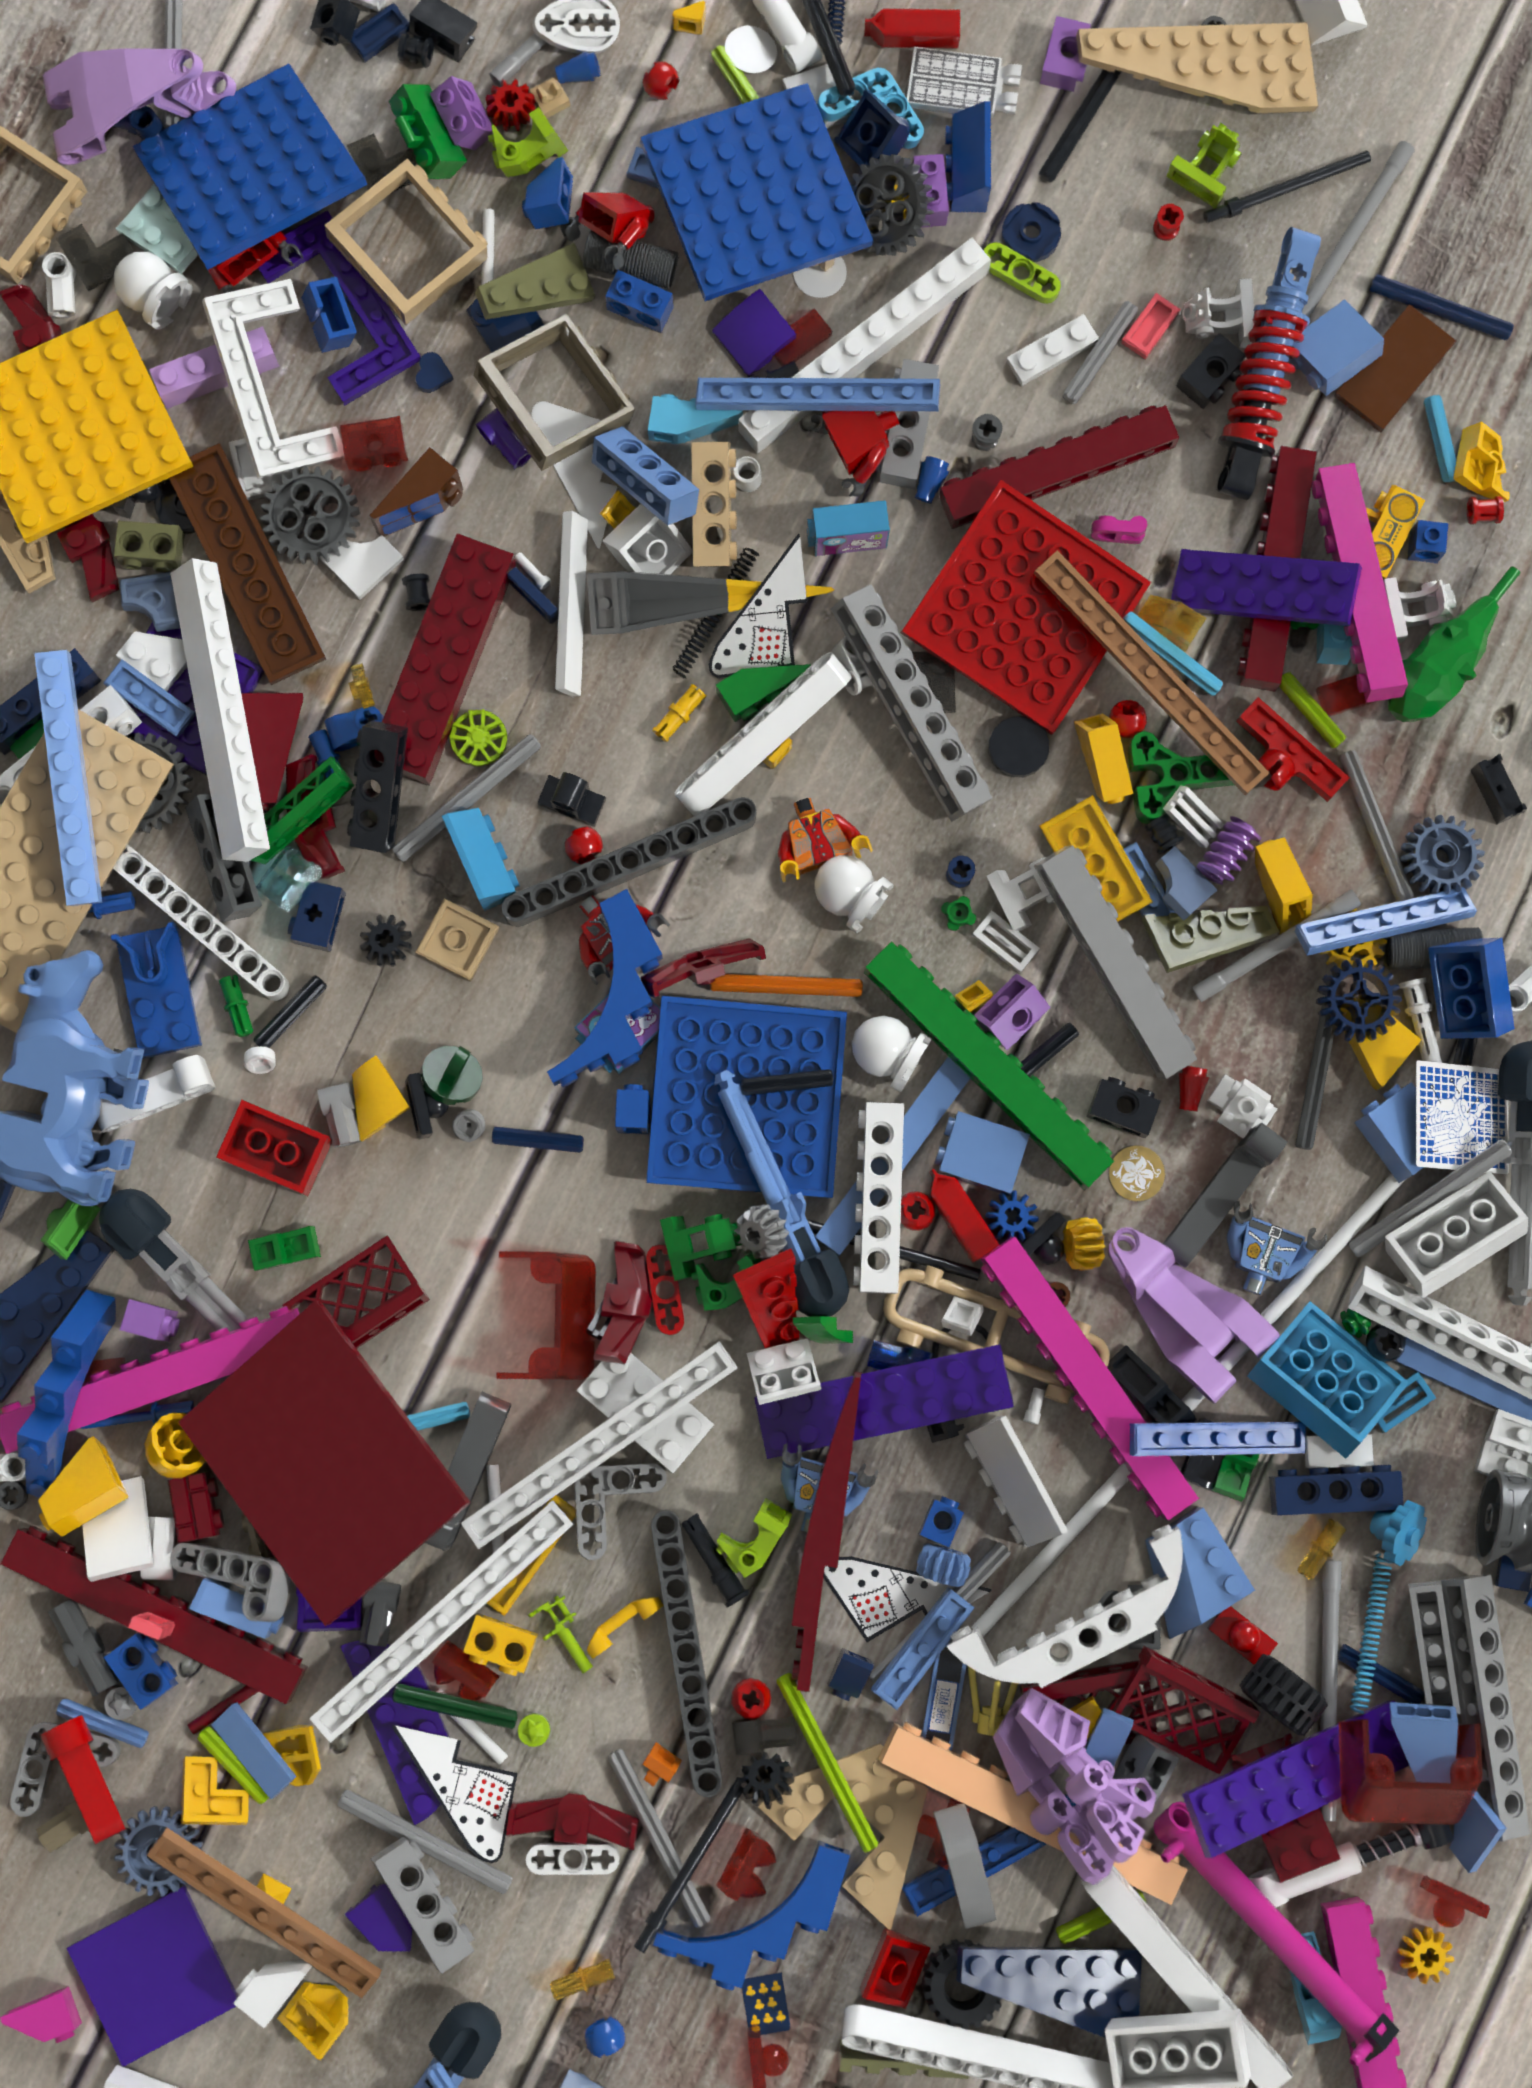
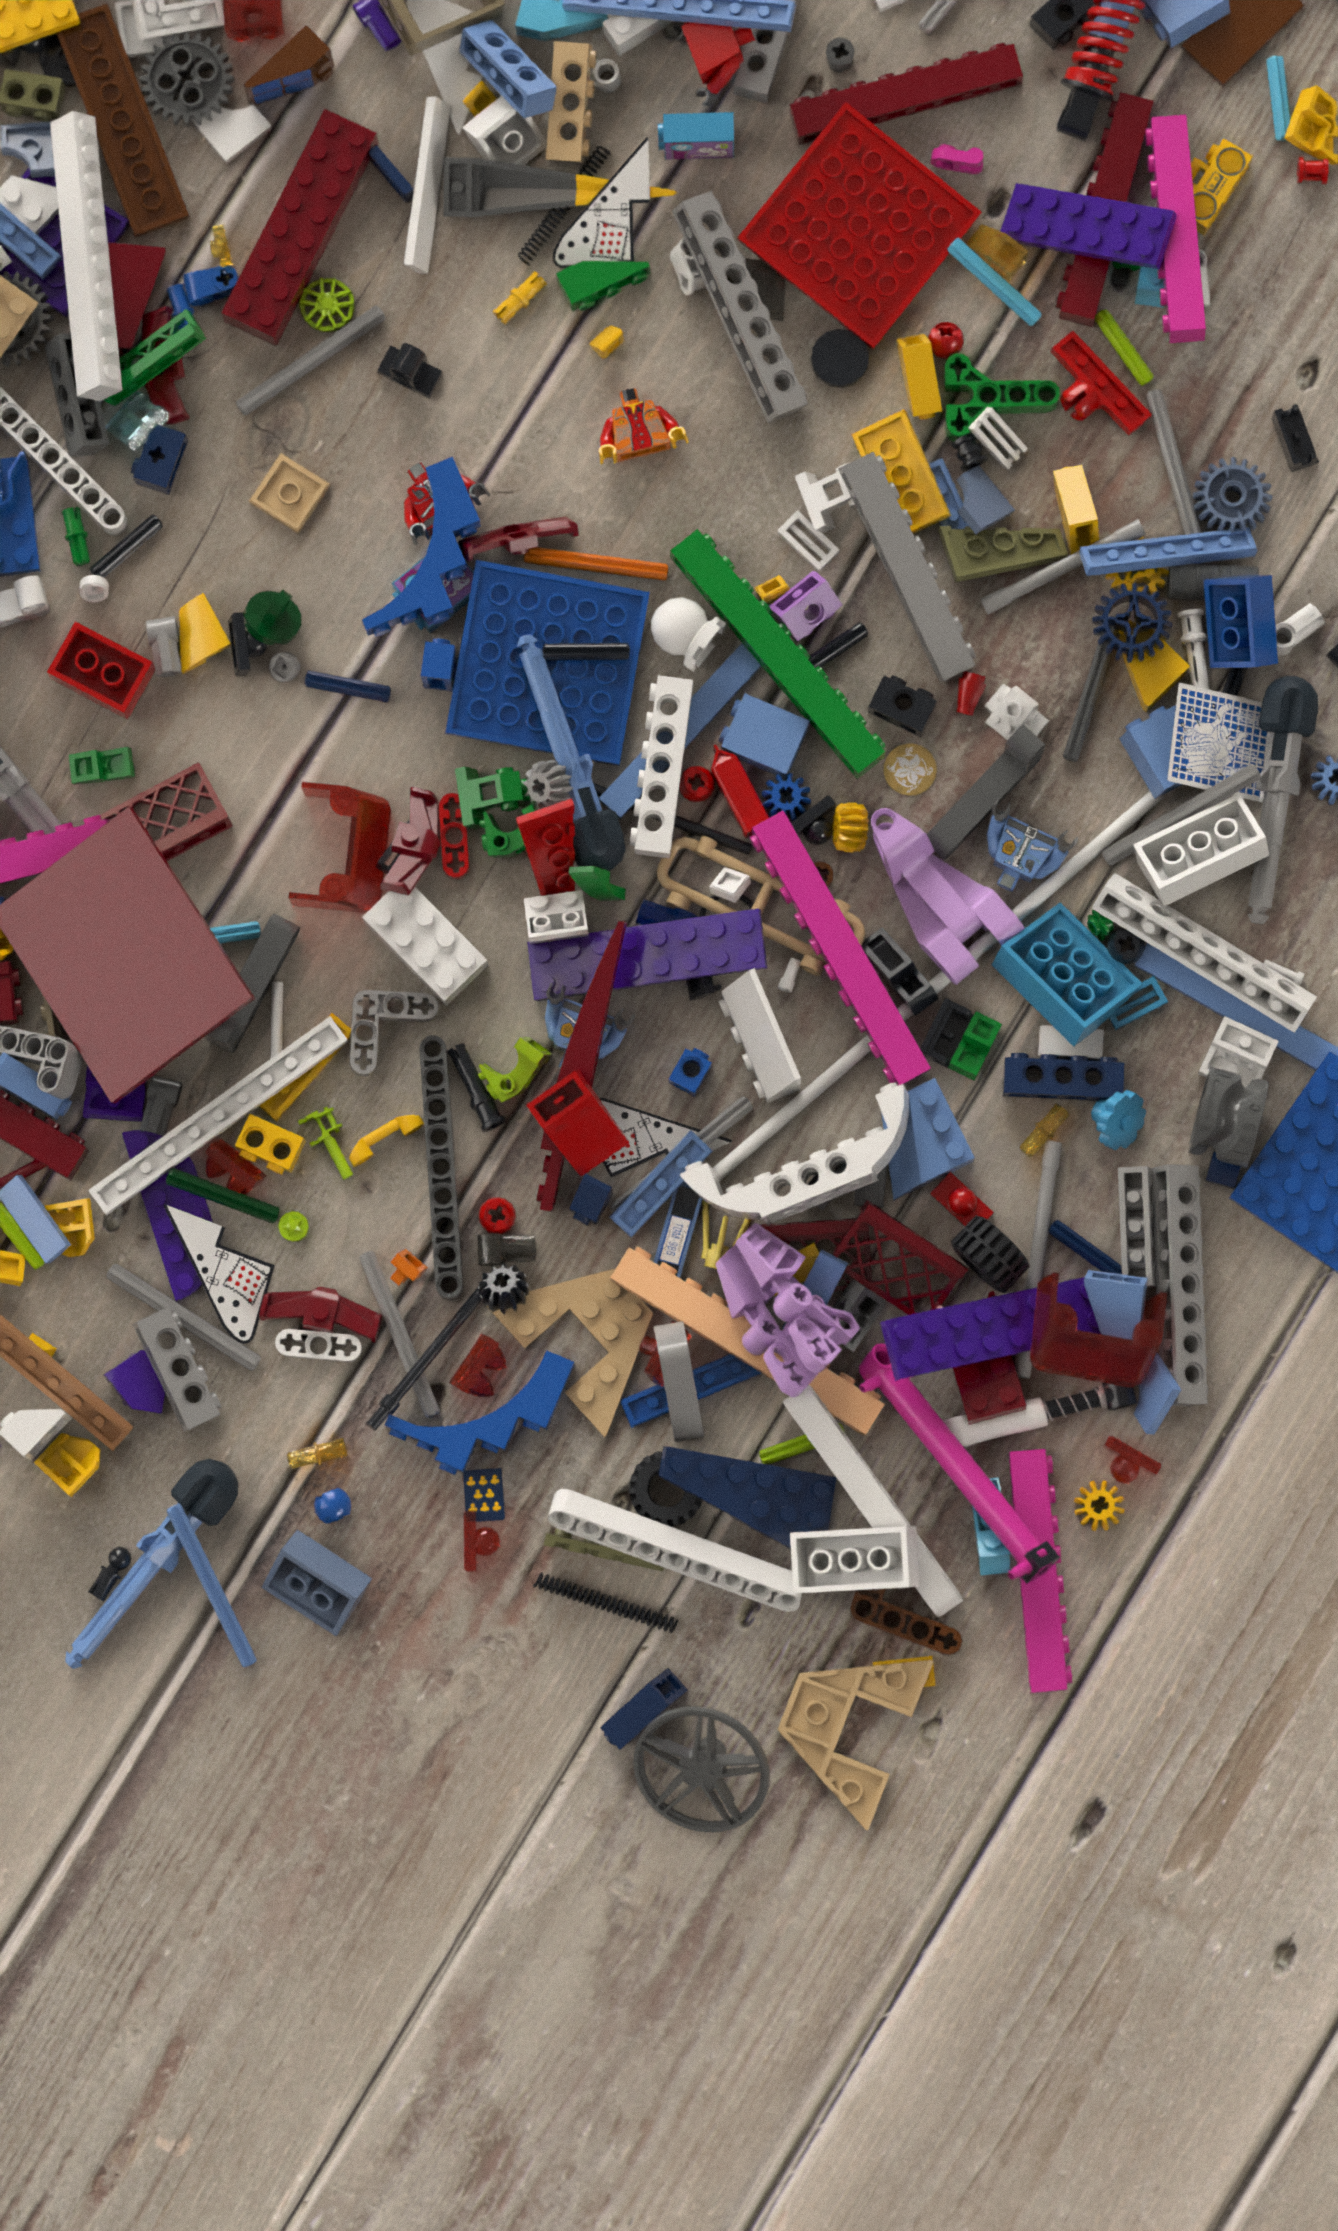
camera: 15 degrees right, 0 degrees up
black brick [347,721,408,853] -> none
black gear [360,915,413,967] -> none
black bush [402,573,430,611] -> none
white bar [437,1688,508,1765] -> none
dark azure slope [442,808,520,911] -> none
white plate [461,1341,738,1549] -> none
dark grey beam [502,797,757,927] -> none
white piece [515,552,551,590] -> none
red piece [564,826,603,865] -> none
white beam [674,652,851,816] -> none
lime axle [776,1673,878,1853] -> none
white tile [814,855,894,934] -> none
red slope [860,1927,931,2009] -> none
blue cone [915,456,949,504] -> none
medium blue gear [916,1543,971,1587] -> none
green plate [941,896,976,931] -> none
dark blue bush [946,855,976,888] -> none
medium nougat plate [1034,550,1269,795] -> none
tile [1130,1421,1306,1456] -> none
medium lavender piece [1197,816,1261,885] -> none
clear red tile [1316,674,1377,717] -> none
medium azure piece [1350,1553,1392,1714] -> none
white tile [1383,577,1457,644] -> none
green piece [1387,566,1521,722] -> none
blue brick [1407,520,1448,563] -> none
none -> red slope [526,1069,630,1177]

